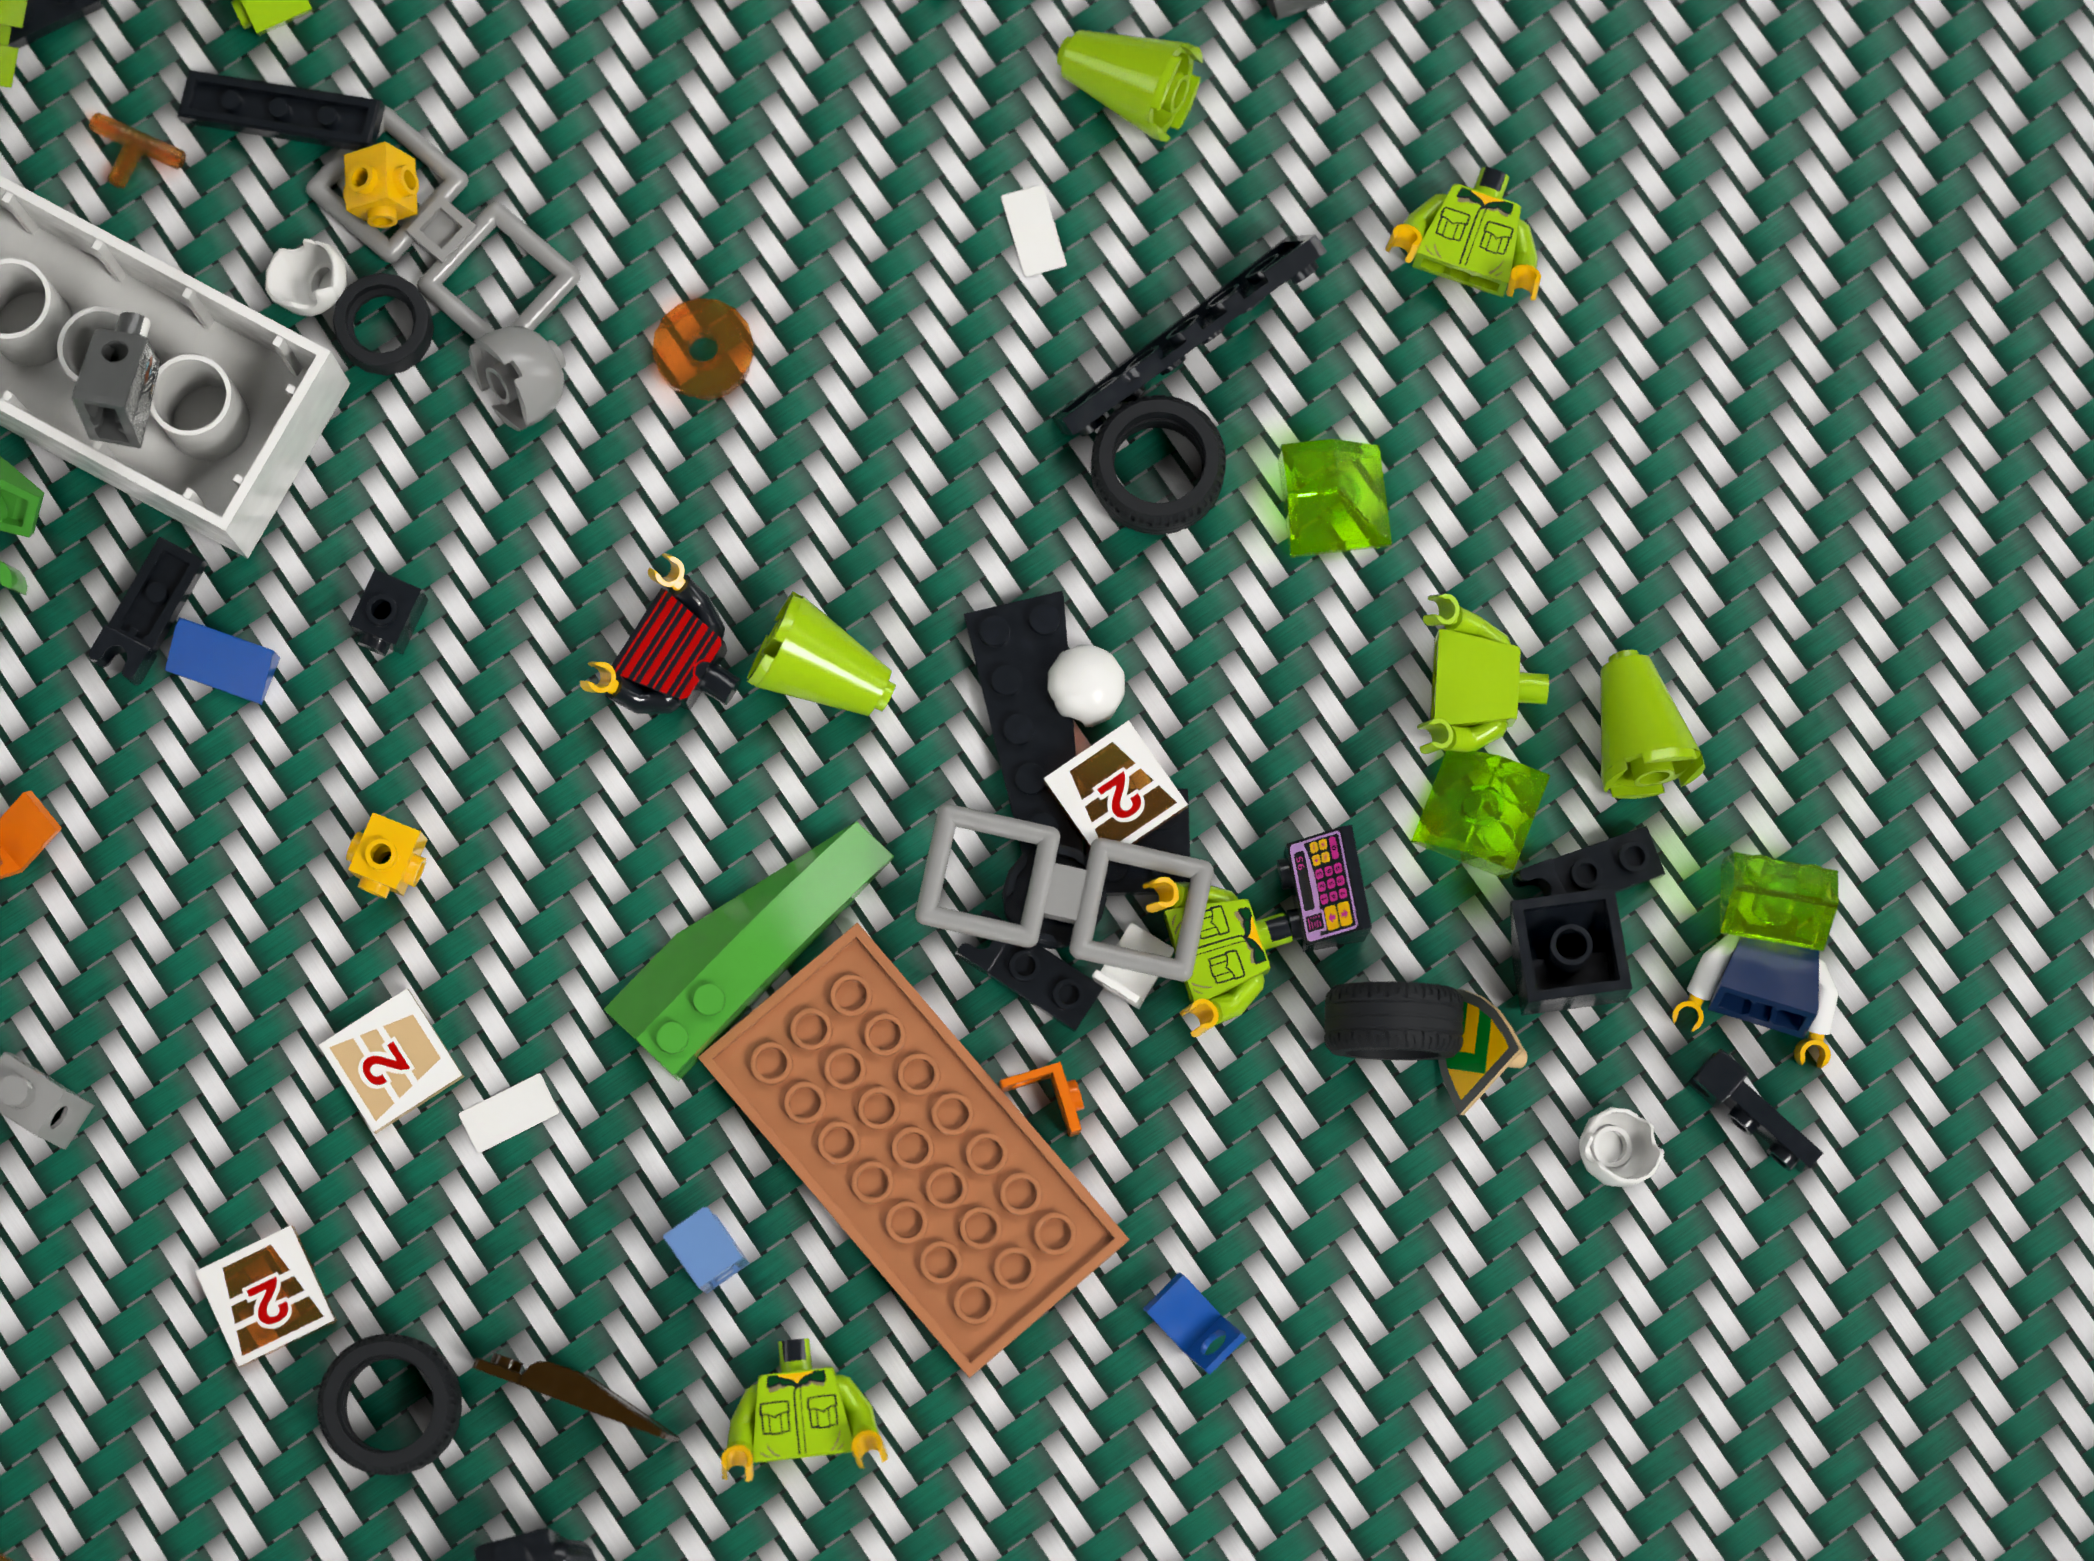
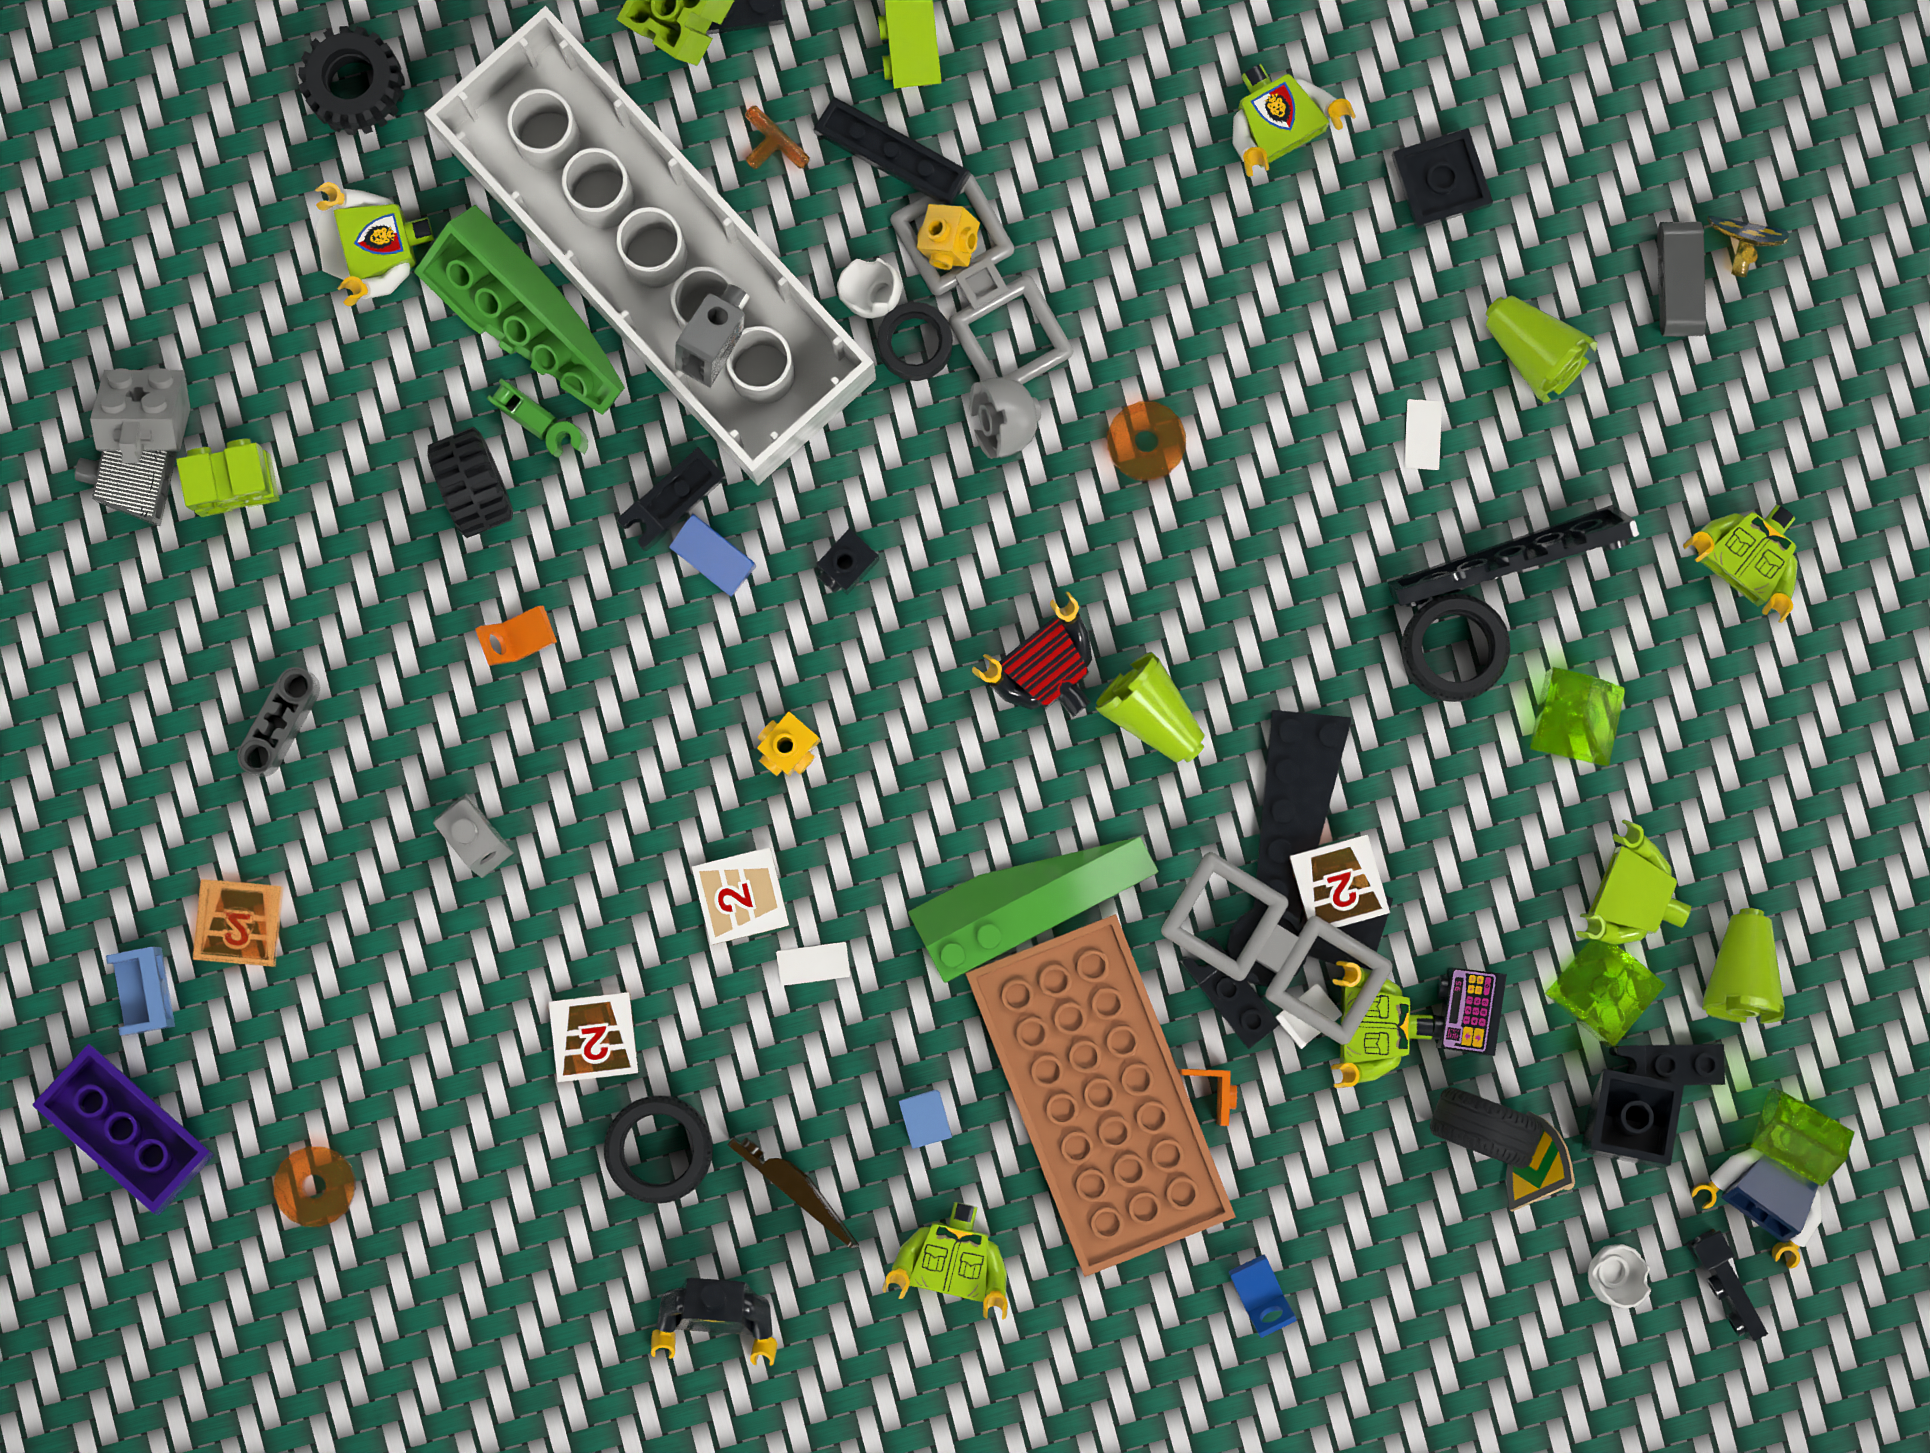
camera: 20 degrees right, 5 degrees up
white hair [1047,645,1125,727] -> none

